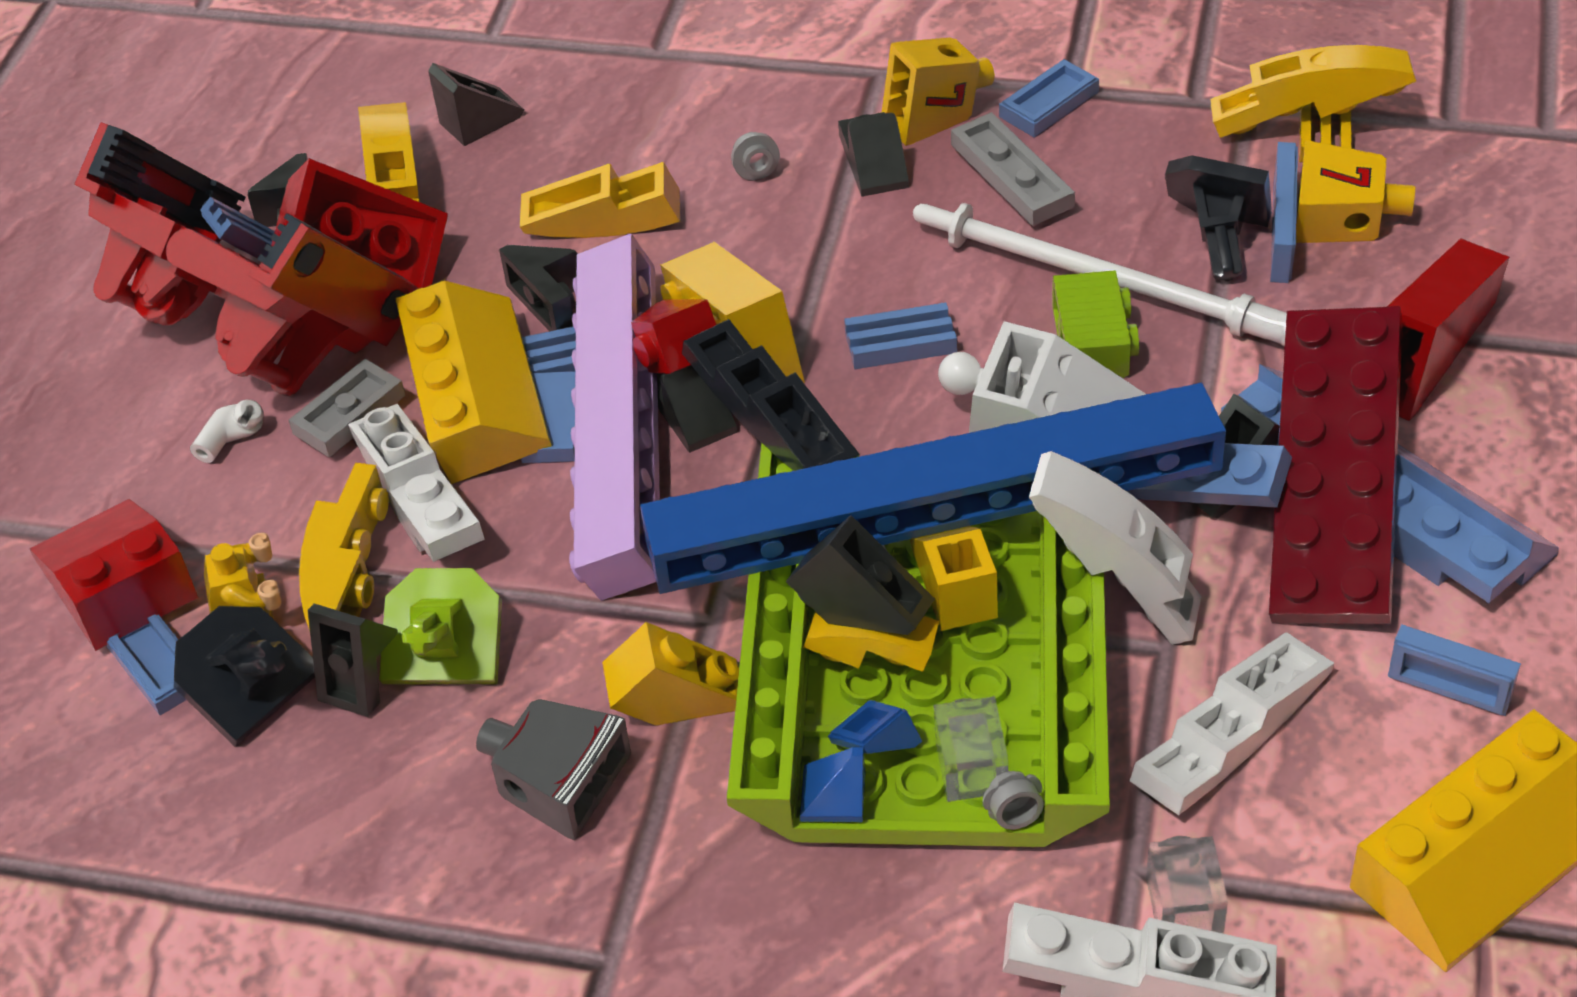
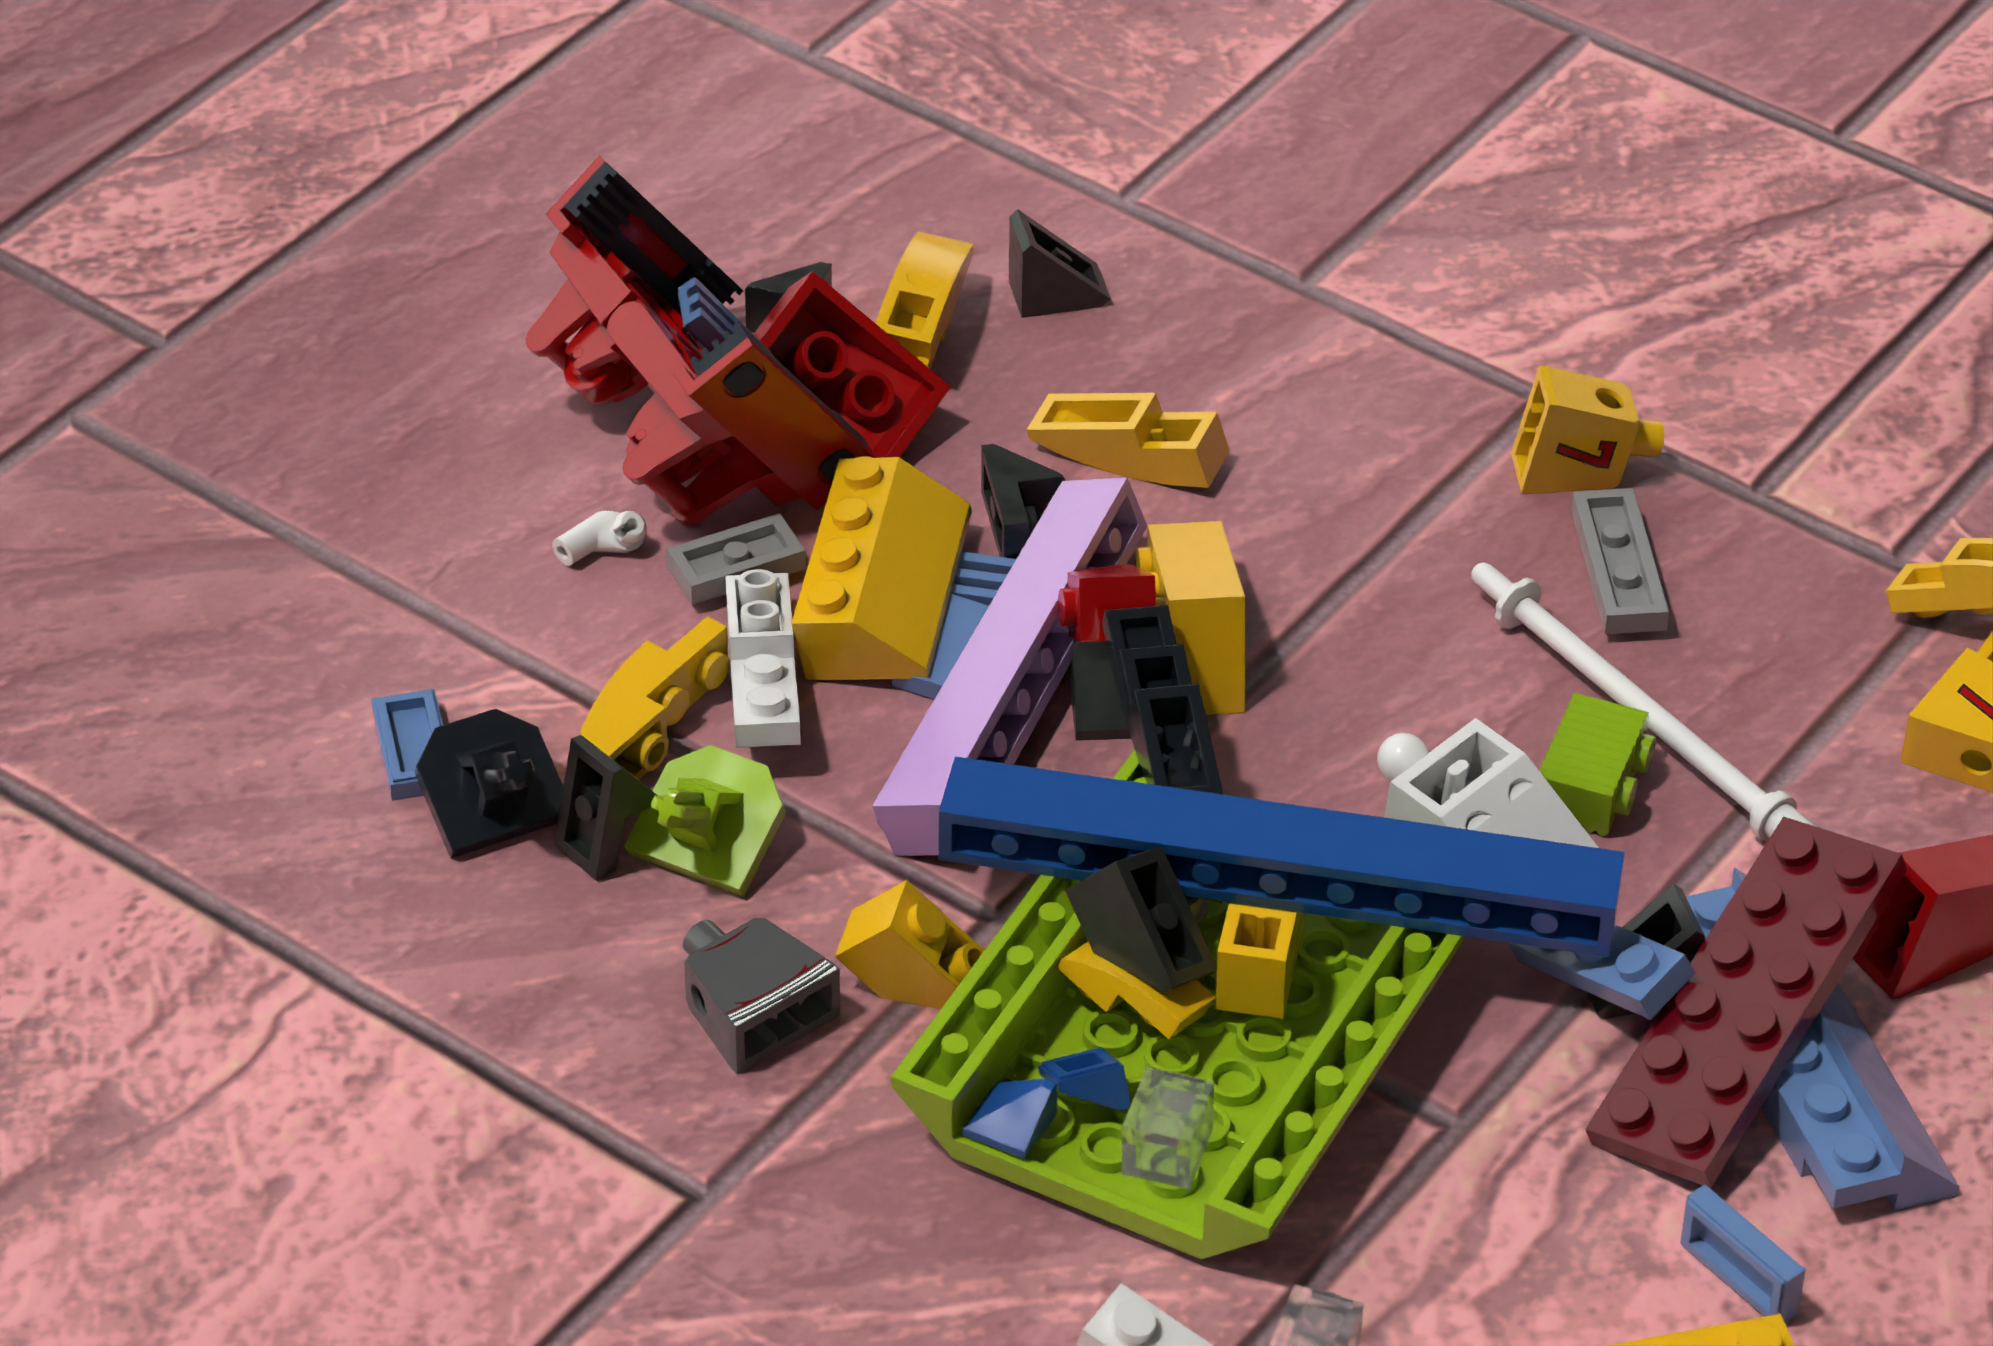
camera: 20 degrees right, 5 degrees down
red slope [29,499,199,651] -> none
yellow piece [204,532,282,618] -> none
light grey plate [731,132,780,180] -> none
pearl dark grey slope [838,112,909,197] -> none
medium blue tile [844,302,957,369] -> none
light grey plate [983,771,1044,830] -> none
medium blue tile [999,59,1099,138] -> none
white slope [1029,451,1202,645] -> none
white slope [1130,632,1335,815] -> none
black piece [1165,155,1272,281] -> none
medium blue tile [1270,142,1298,283] -> none

